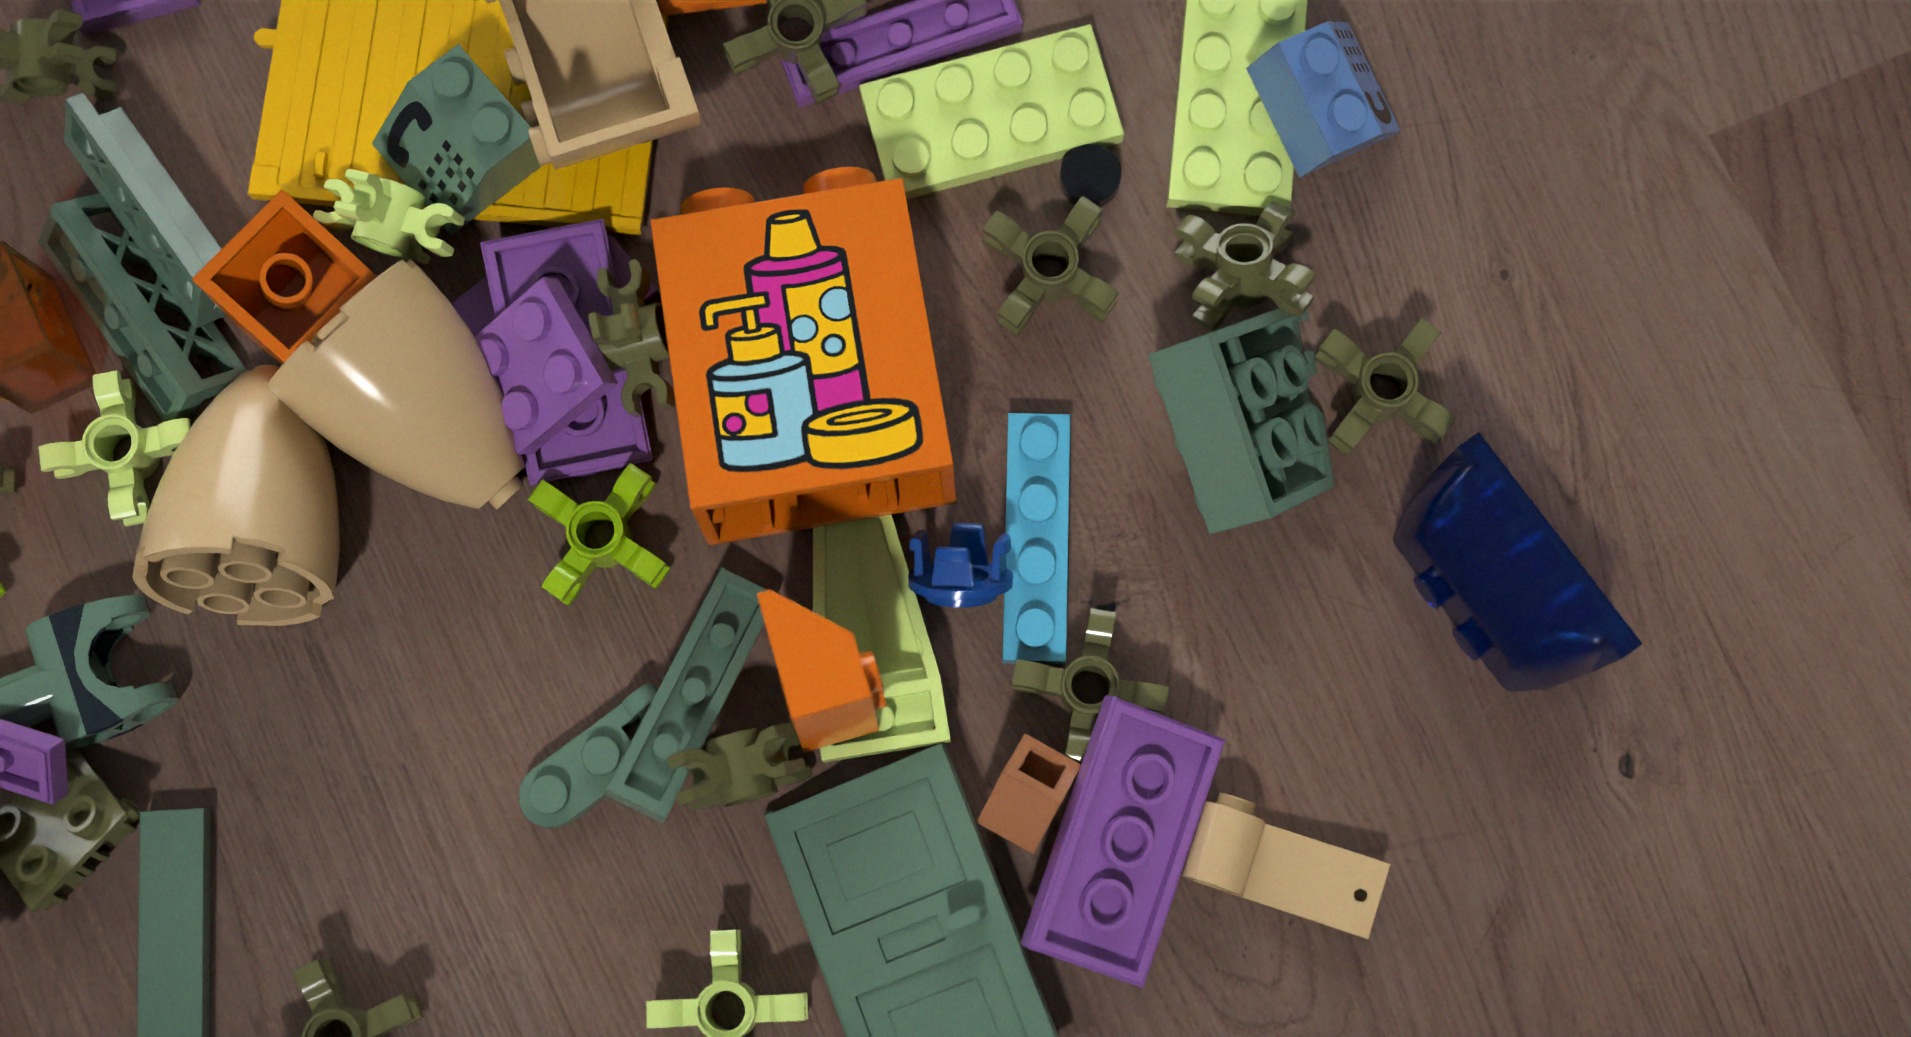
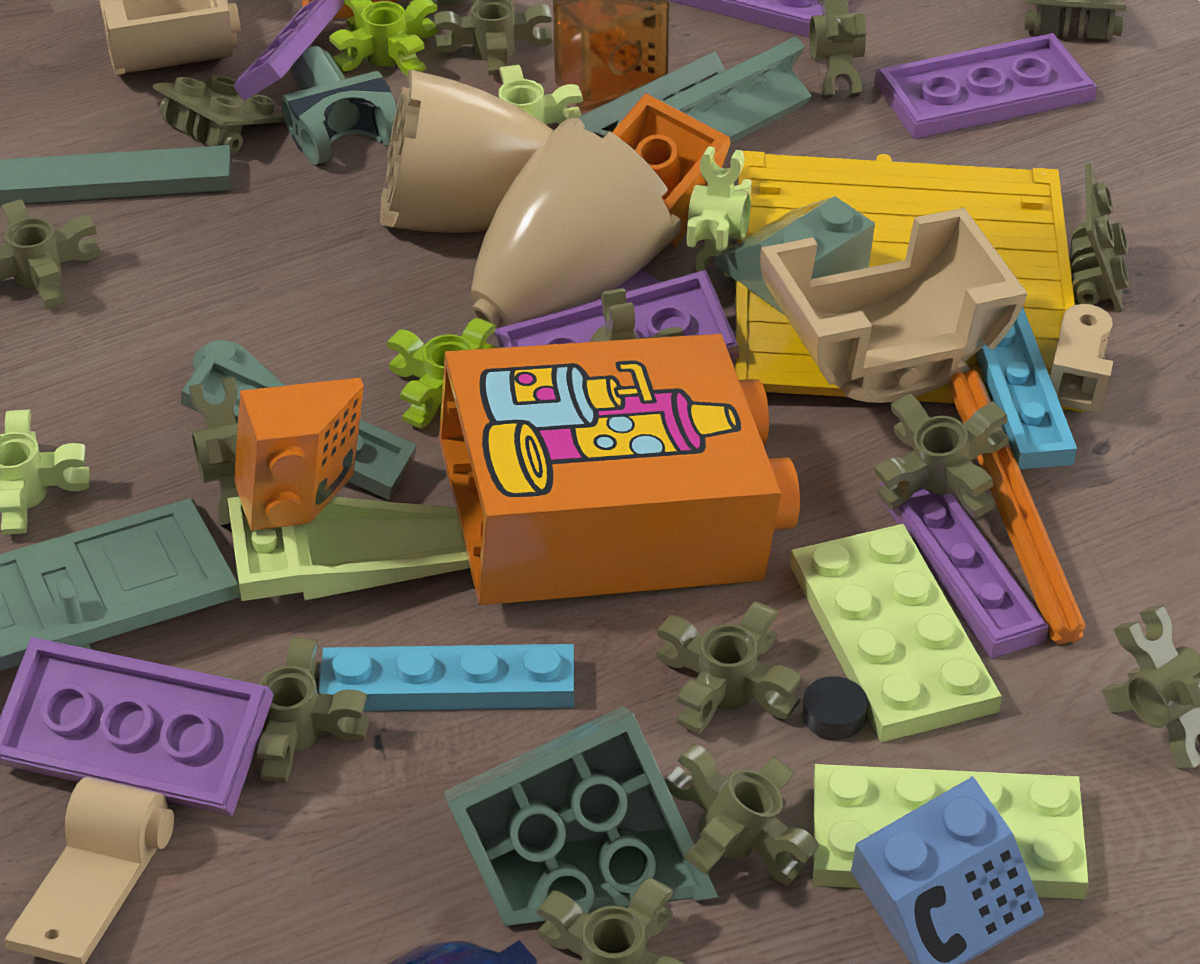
camera: 85 degrees right, 35 degrees down
medium lavender plate [474,277,618,455] -> none
blue piece [908,523,1013,608] -> none
nougat brick [976,734,1081,854] -> none

